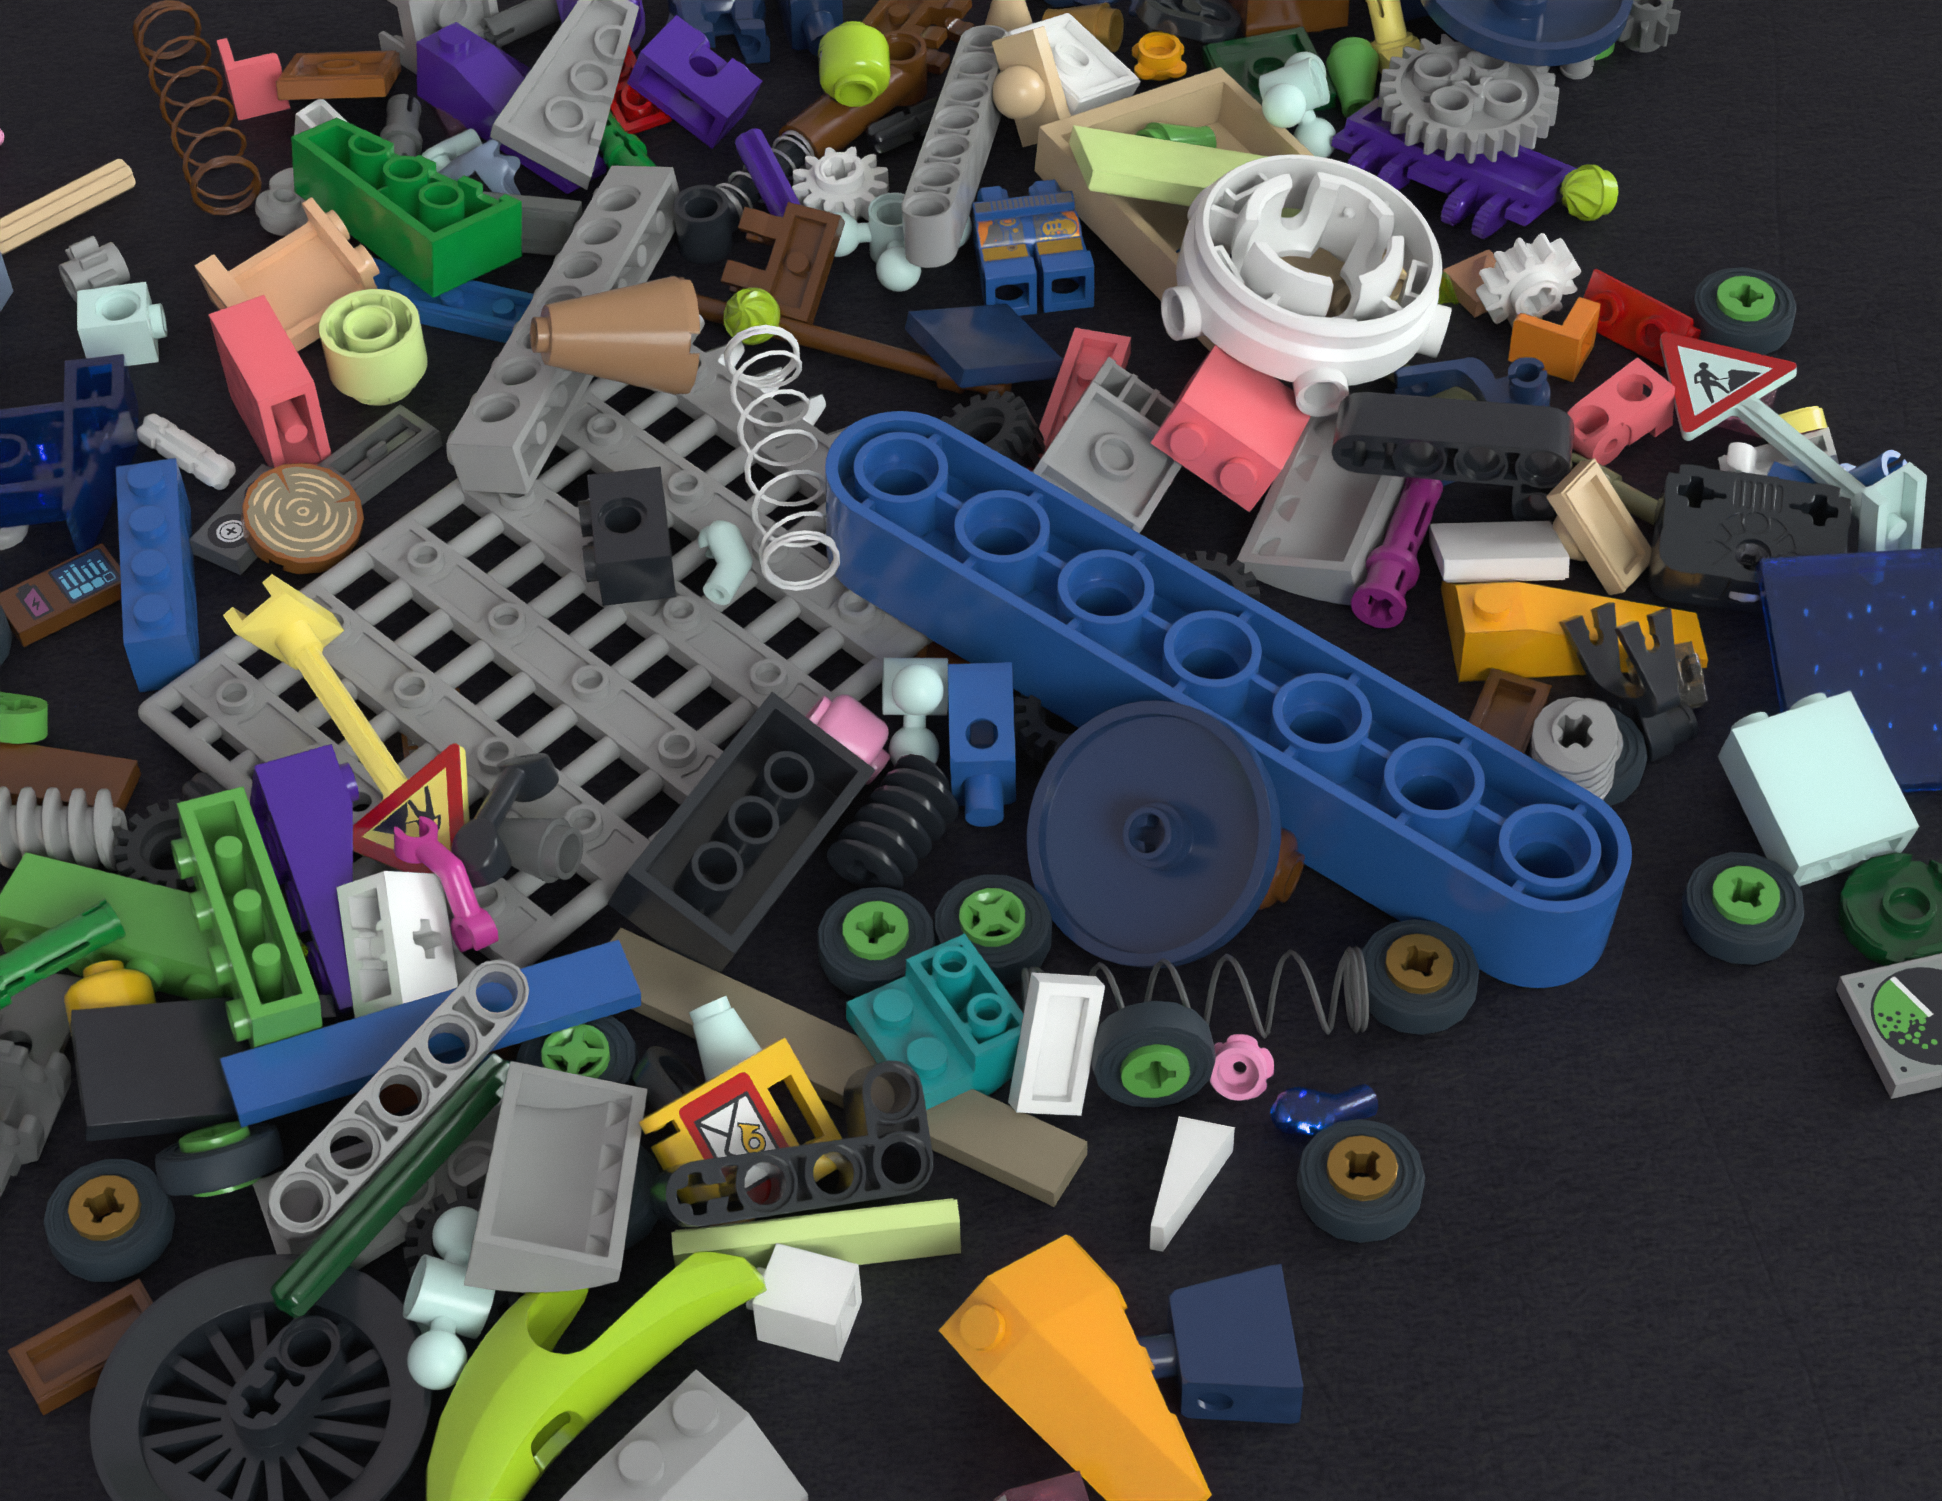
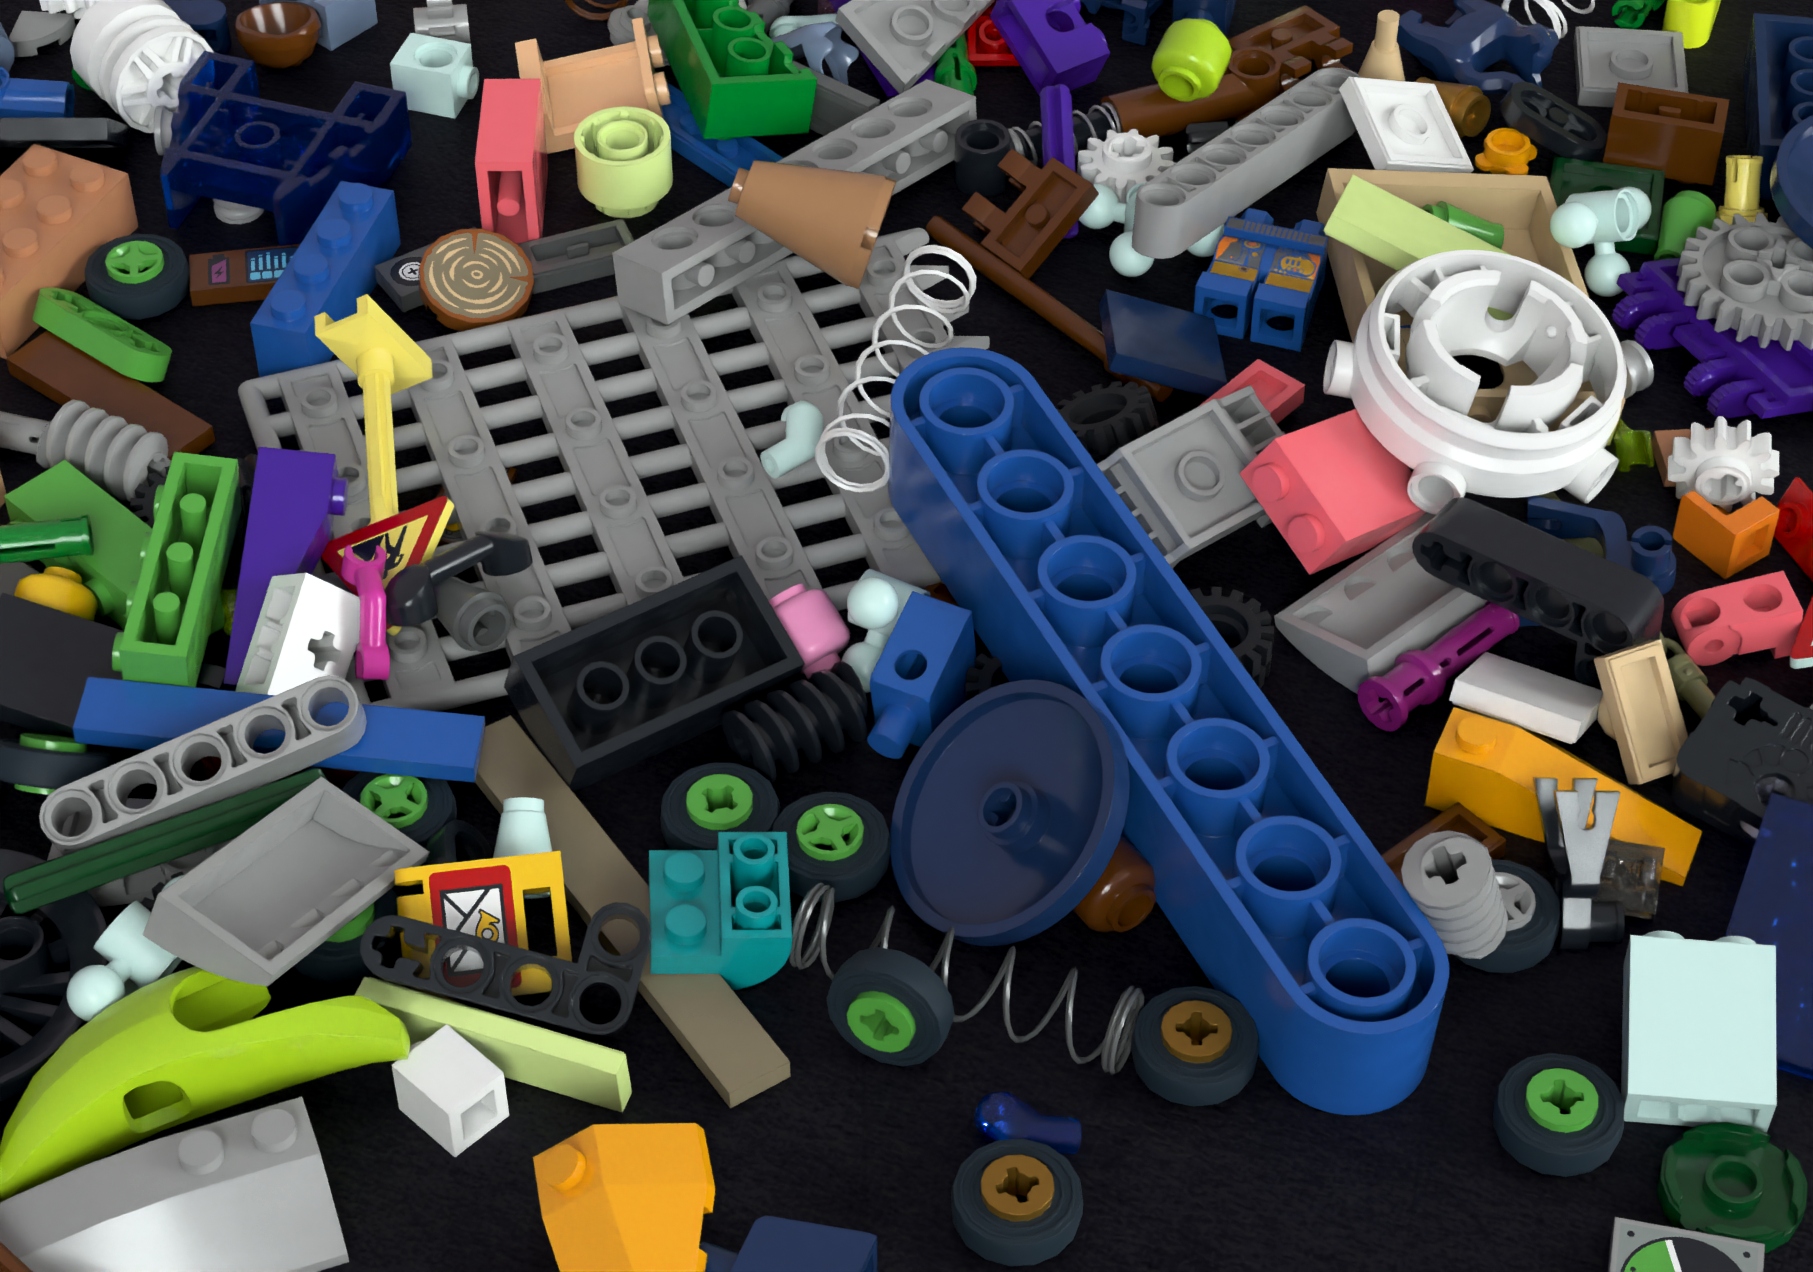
camera: 25 degrees right, 5 degrees down
white axle [137,414,236,490] -> none
black brick [578,466,676,606] -> none
lime plate [724,288,780,345] -> none
tan tile [991,26,1071,147] -> none
white tile [1008,972,1105,1116] -> none
white piece [1150,1116,1235,1252] -> none
bright pink plate [1210,1034,1274,1101] -> none

